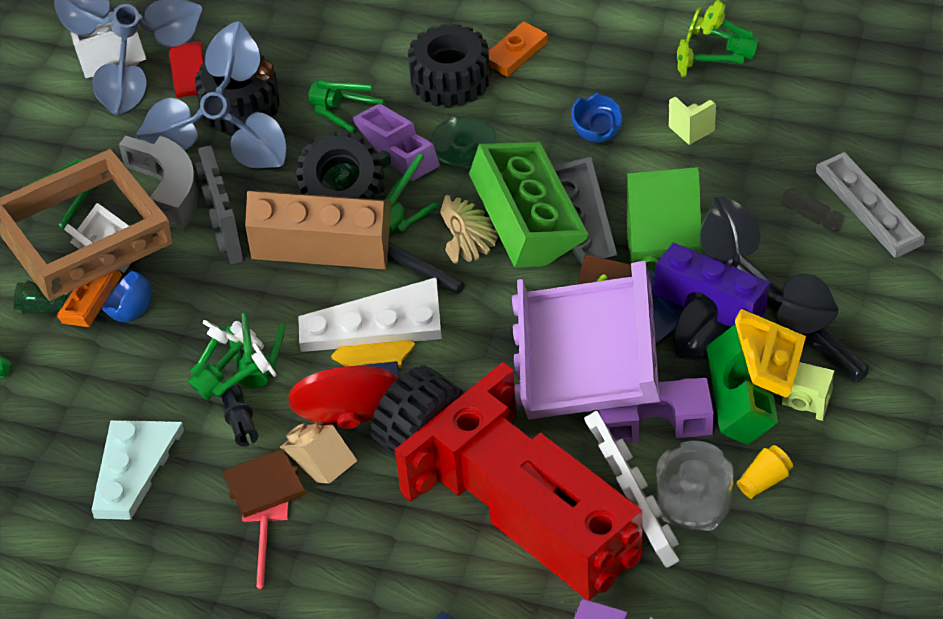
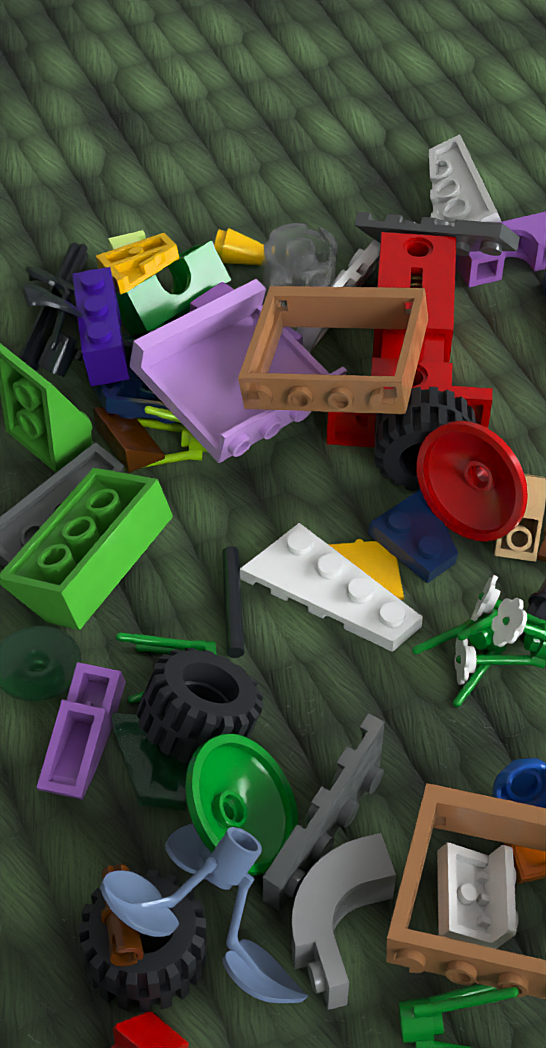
camera: 135 degrees left, 0 degrees up
medium nougat slope [245,191,391,269] -> none
green plant [308,79,385,133] -> none
tan hair [440,195,498,263] -> none
none -> green dish [186,734,299,876]
none -> medium nougat window [238,286,428,414]
none -> dark grey wing [355,212,520,256]

